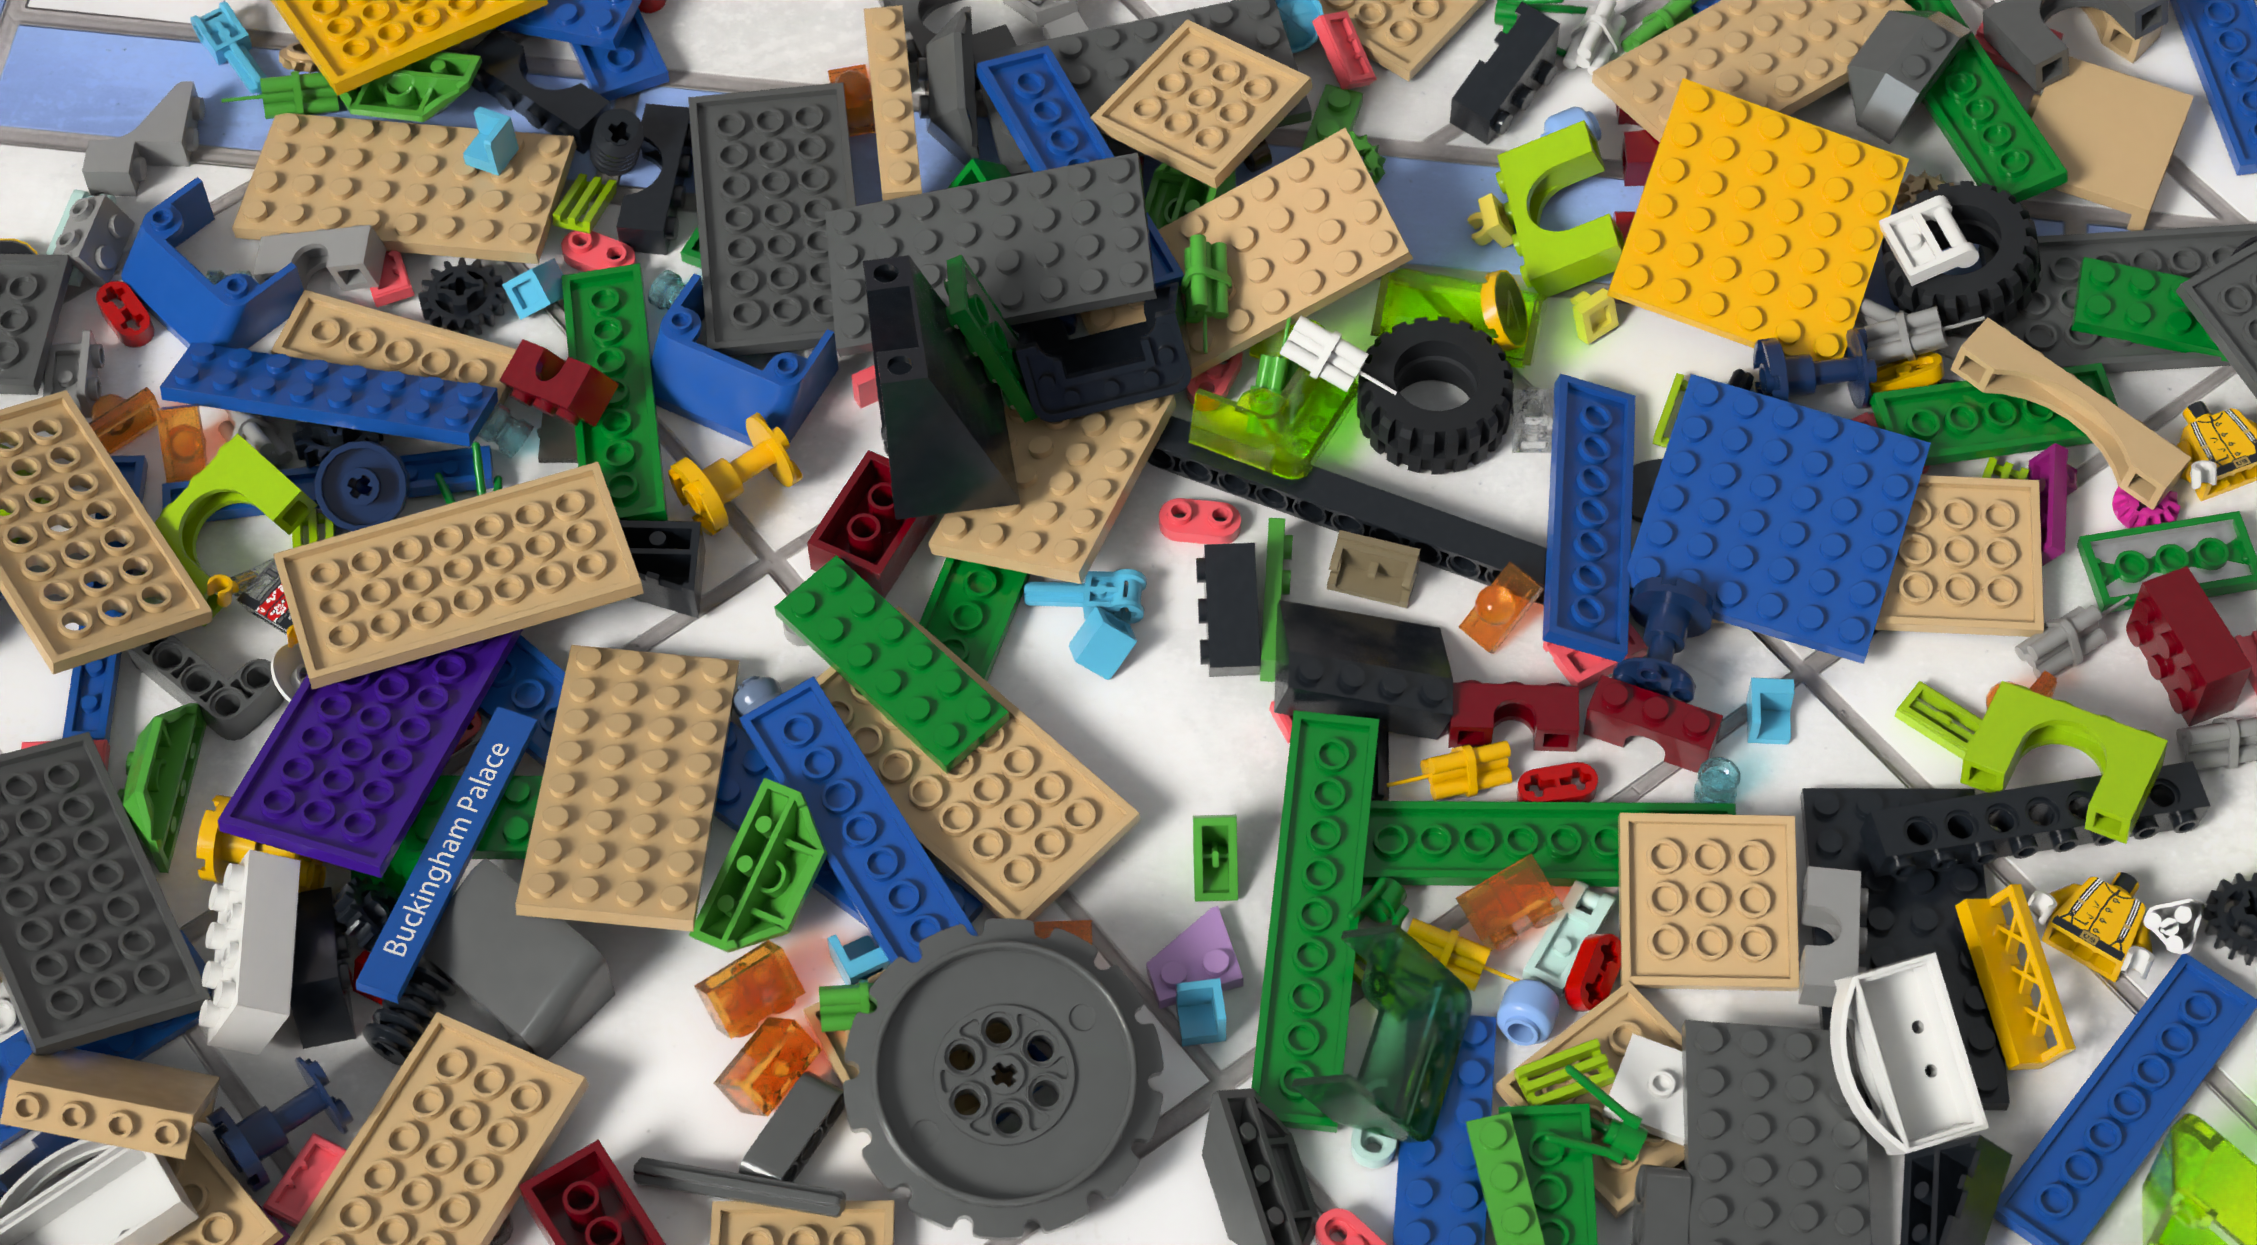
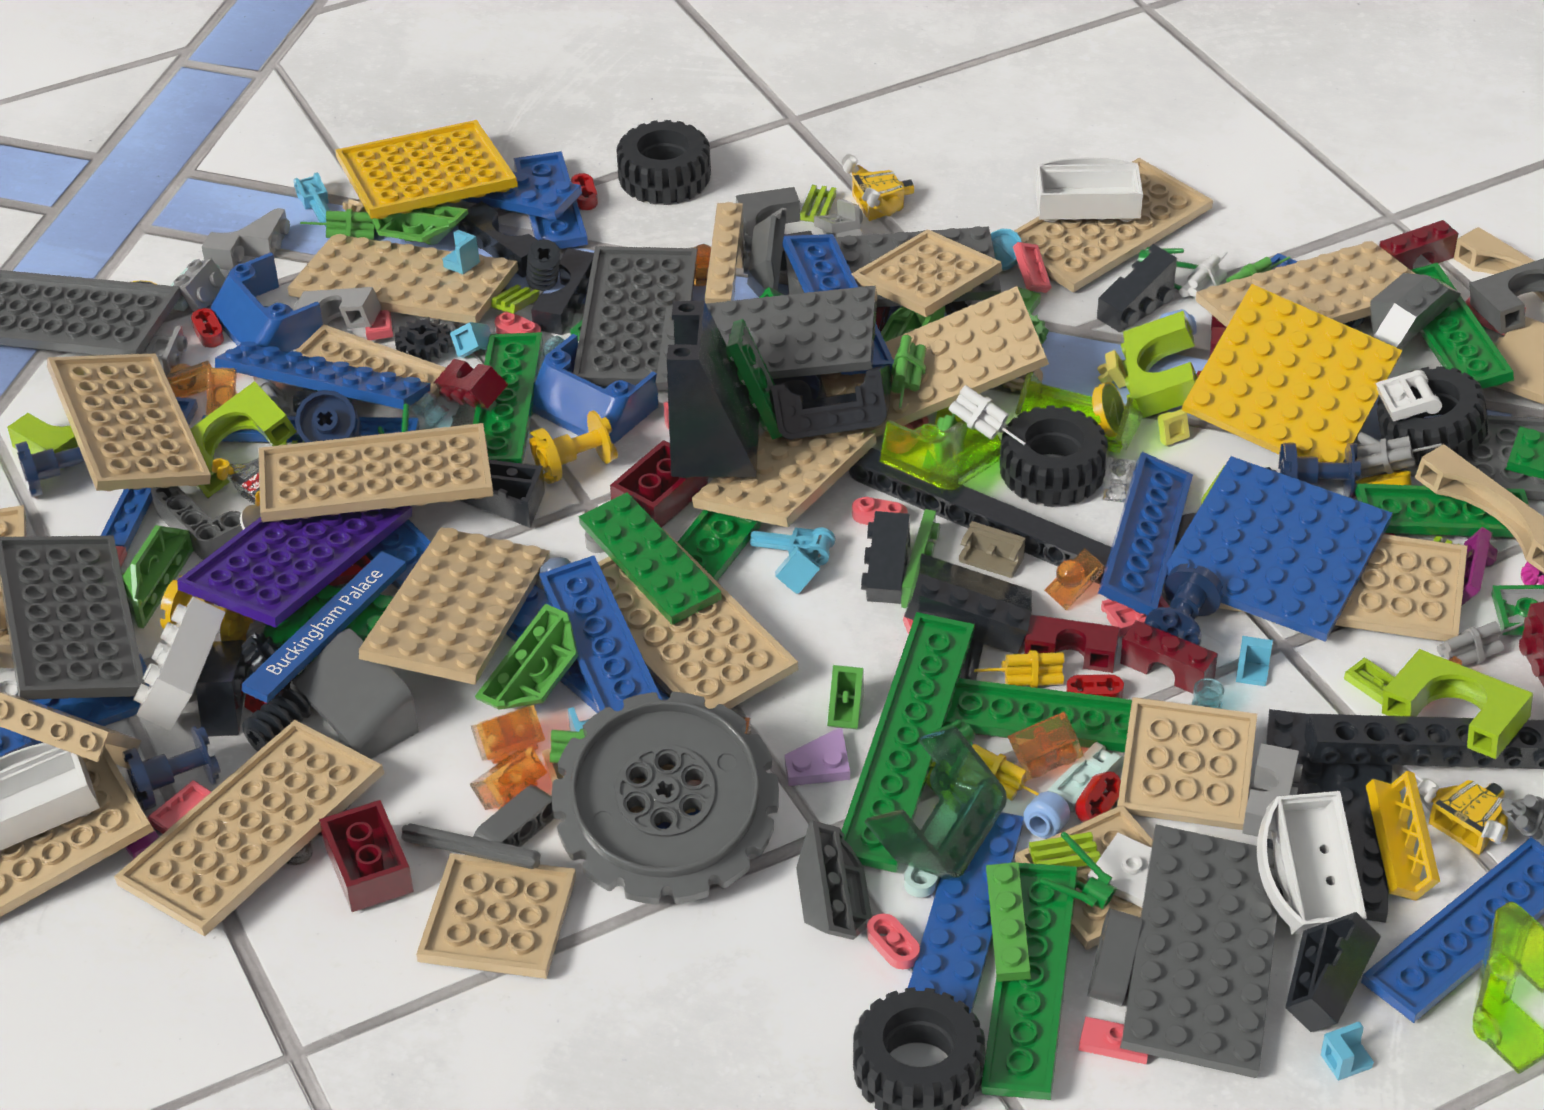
camera: 10 degrees right, 15 degrees down
medium azure panel [1176,978,1226,1047] -> none

